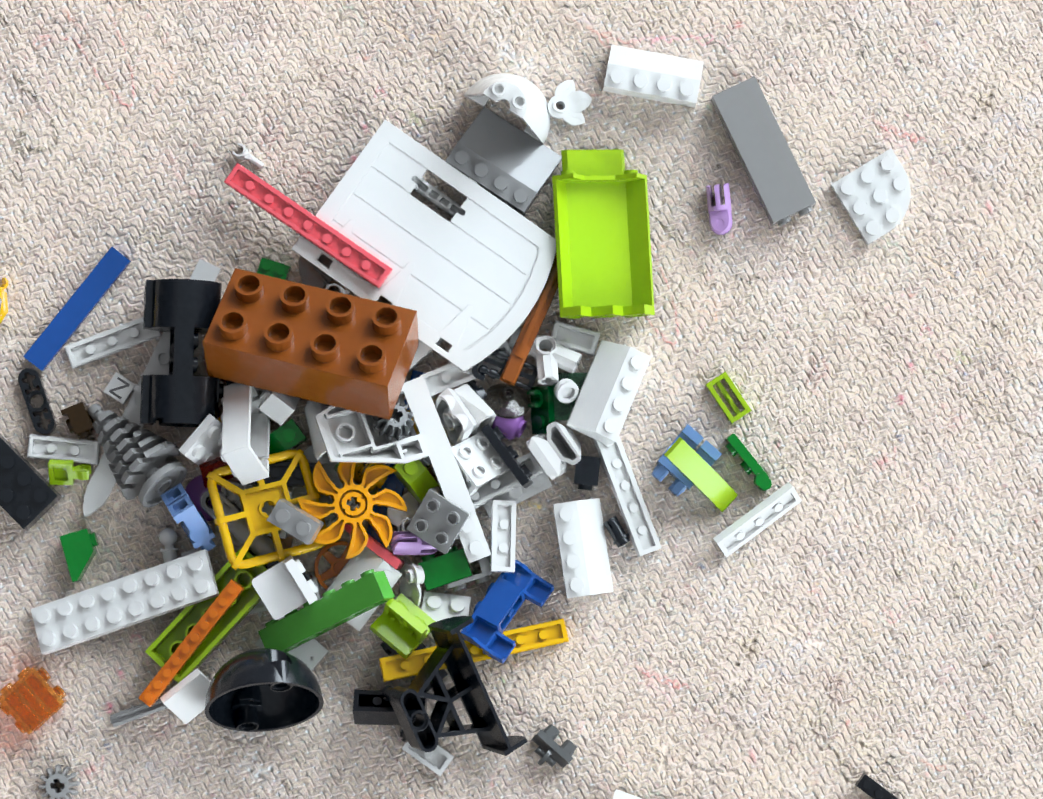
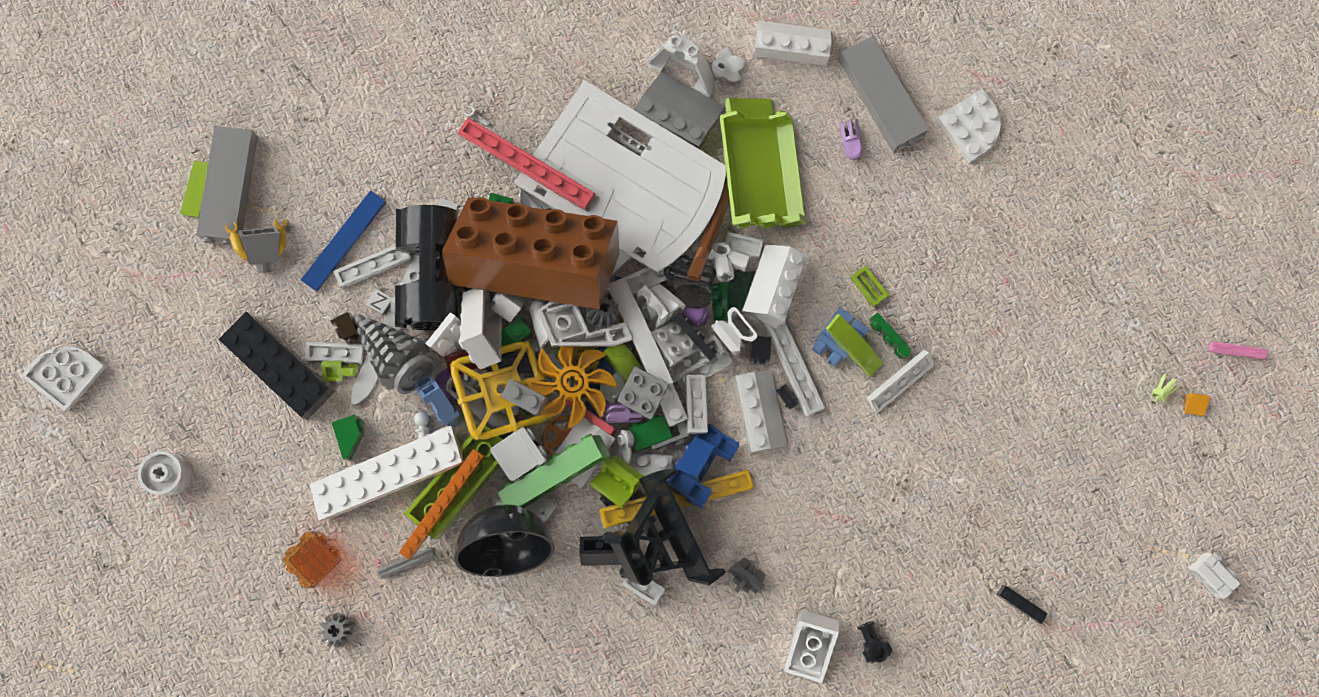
camera: 10 degrees left, 5 degrees down
black beam [18,368,56,434] -> none
white tile [160,668,211,724] -> none
white tile [554,379,579,404] -> none

